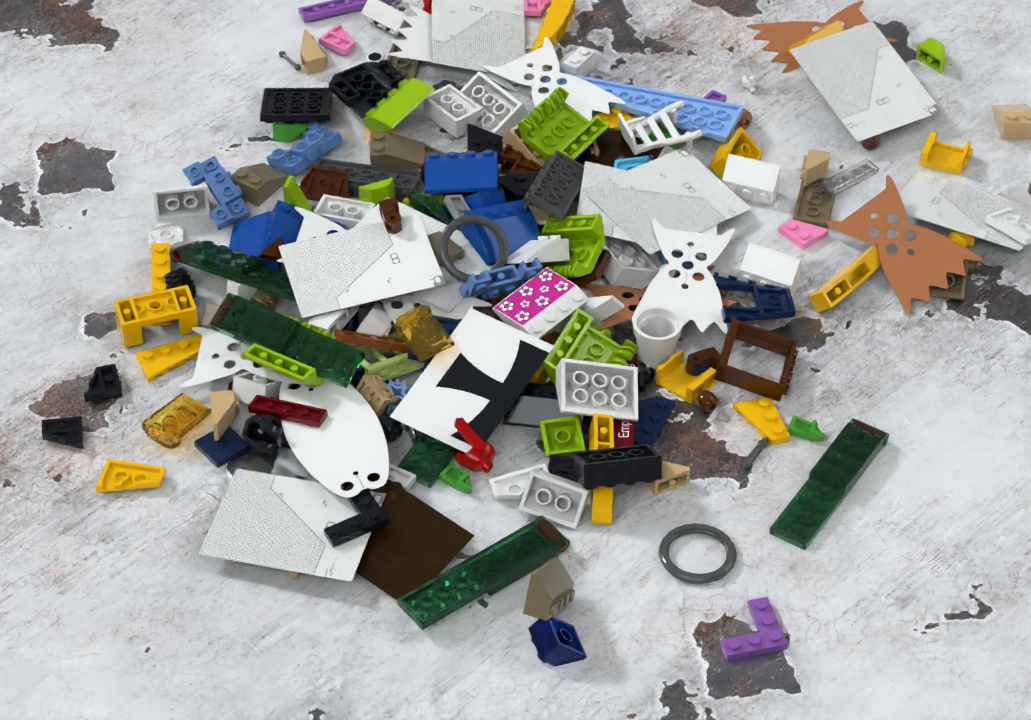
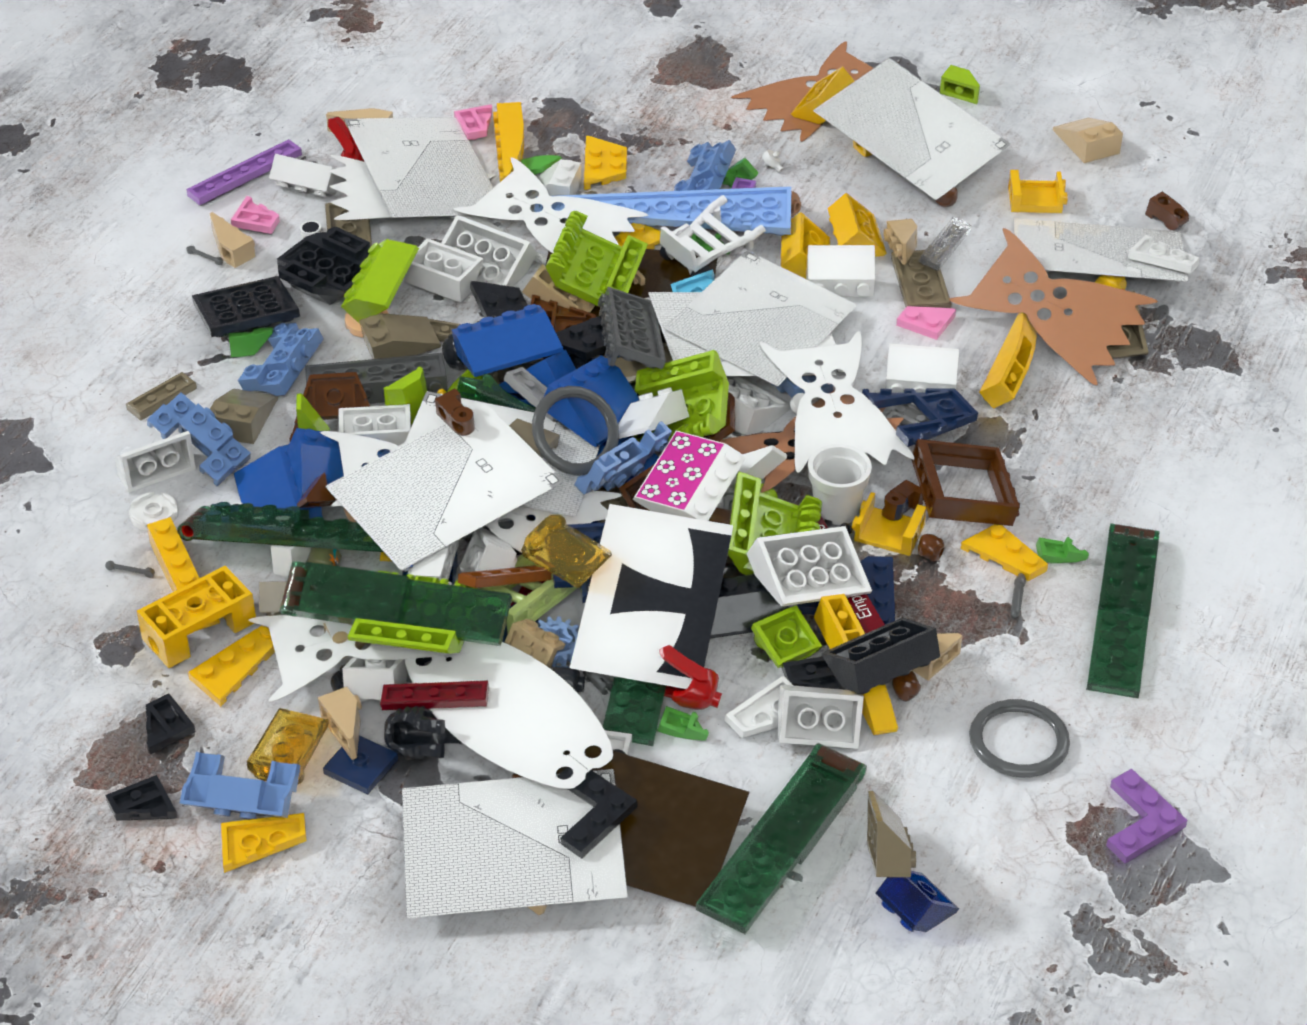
camera: 20 degrees left, 0 degrees up
black tyre [165,267,196,298] -> none
none -> dark grey hinge [105,561,155,578]
none -> dark tan tile [126,372,197,421]
none -> medium blue bracket [180,752,301,819]
none -> bright green slope [521,155,563,175]
none -> yellow wing [584,136,627,190]
none -> medium blue bracket [674,140,736,191]
none -> bright green slope [722,158,758,189]
none -> yellow slope [827,193,887,257]
none -> reddish brown piece [892,671,921,702]

